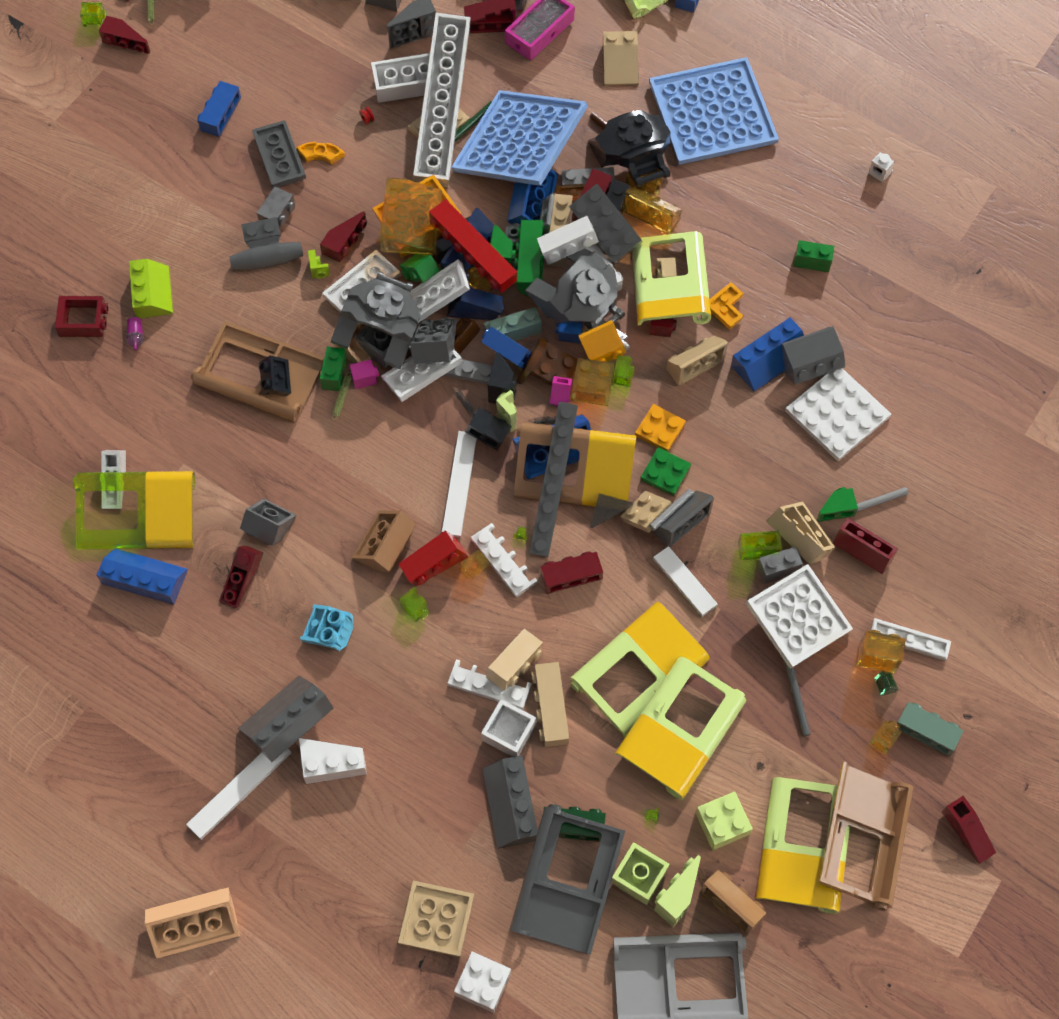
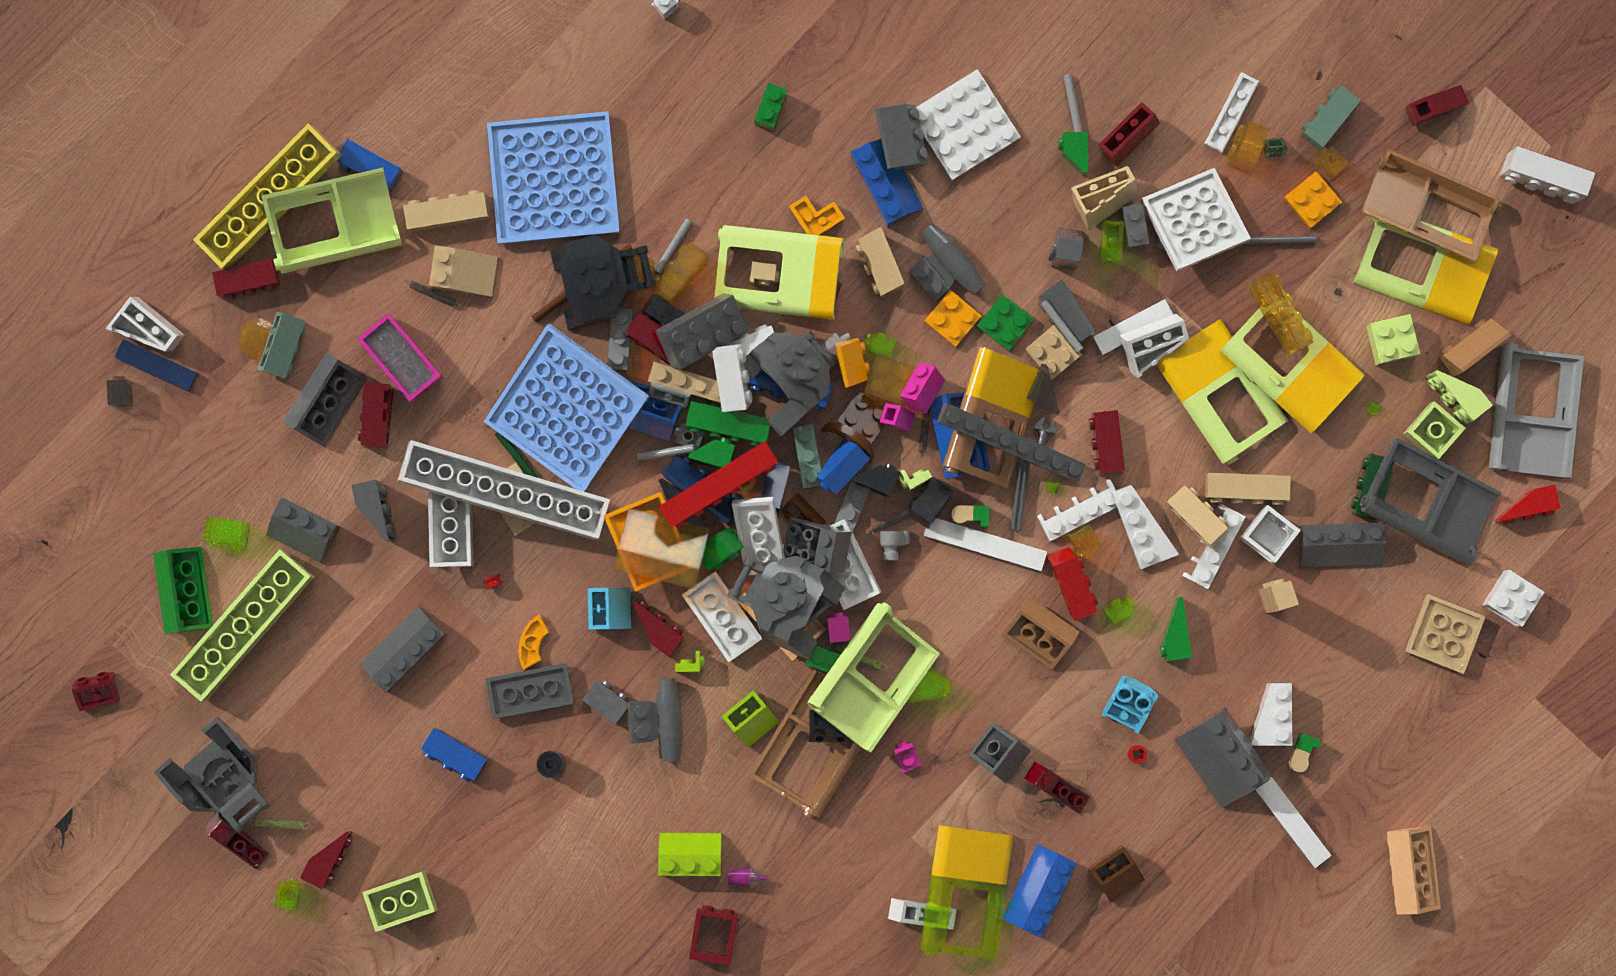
camera: 80 degrees left, 20 degrees up
none -> dark grey slope [360,606,447,693]
none -> yellowish green brick [362,871,438,932]
none -> tan brick [403,190,490,232]
none -> dark grey piece [405,280,460,306]
none -> black wheel [536,750,565,778]
none -> medium azure slope [588,588,632,630]
none -> light grey bar [637,444,696,461]
none -> light grey bar [654,218,693,274]
none -> lime slope [721,690,780,748]
none -> yellowish green piece [807,602,940,752]
none -> light grey piece [880,531,910,560]
none -> dark pink bracket [893,740,921,773]
none -> dark pink brick [900,363,945,413]
none -> clear neon green slope [907,667,952,703]
none -> dark grey plate [909,223,986,301]
none -> leg [951,505,989,528]
none -> dark grey axle [1011,458,1030,531]
none -> dark grey bar [1033,417,1056,446]
none -> dark grey wedge [1048,227,1084,270]
none -> reddish brown slope [1088,845,1145,903]
none -> white wing [1111,485,1179,569]
none -> white wedge [1120,314,1189,378]
none -> red bush [1128,745,1147,764]
none -> green slope [1160,596,1192,661]
none -> clear yellow slope [1247,271,1313,357]
none -> tan brick [1258,578,1299,613]
none -> light orange plate [1284,171,1342,229]
none -> leg [1288,733,1321,772]
none -> red slope [1495,485,1561,525]
none -> white piece [1500,146,1595,204]

